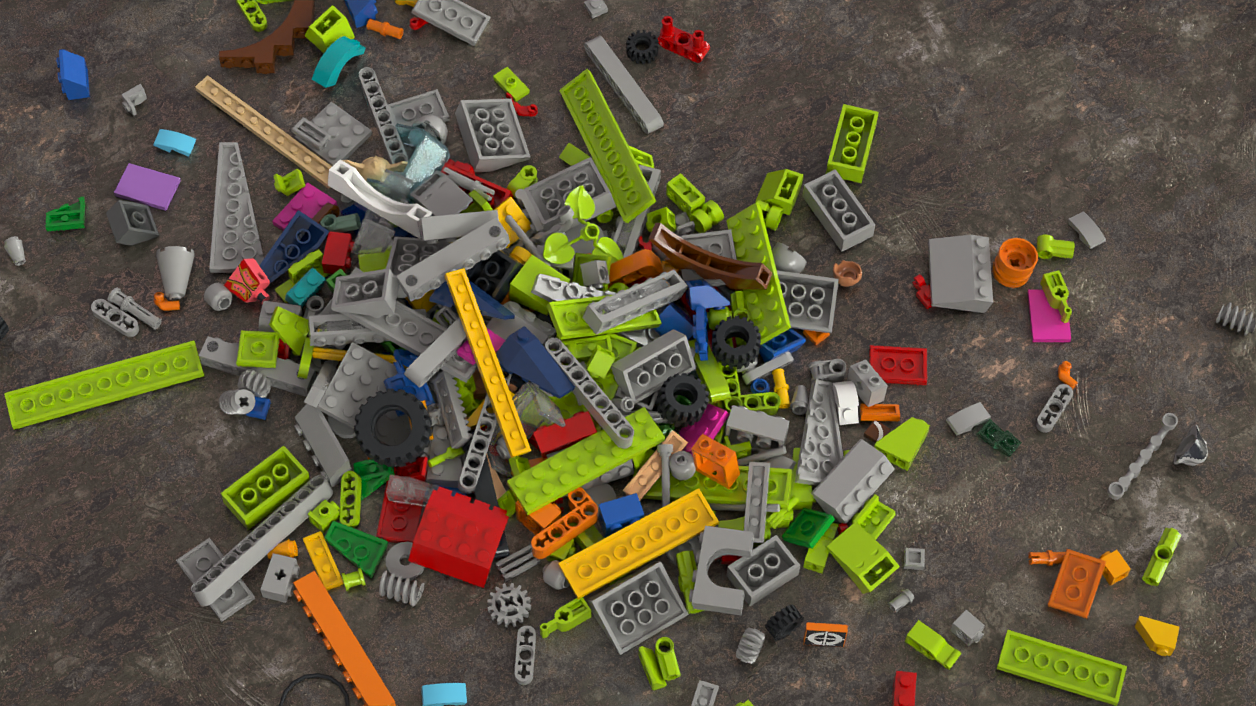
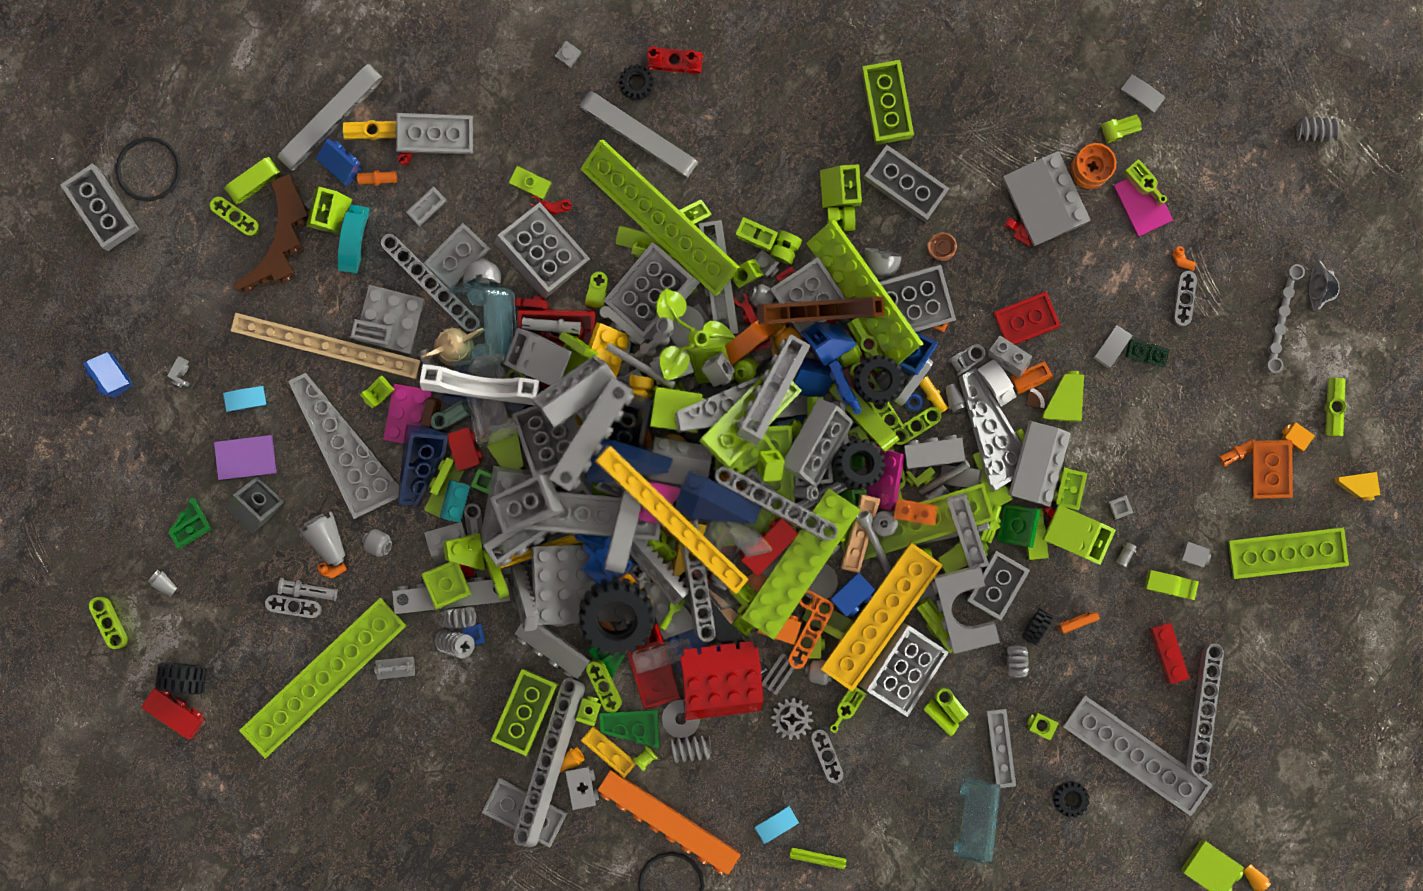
camera: 20 degrees left, 25 degrees up
torso [223,258,270,304] -> none
none -> light grey hinge [374,656,416,680]
none -> light grey plate [406,186,447,227]

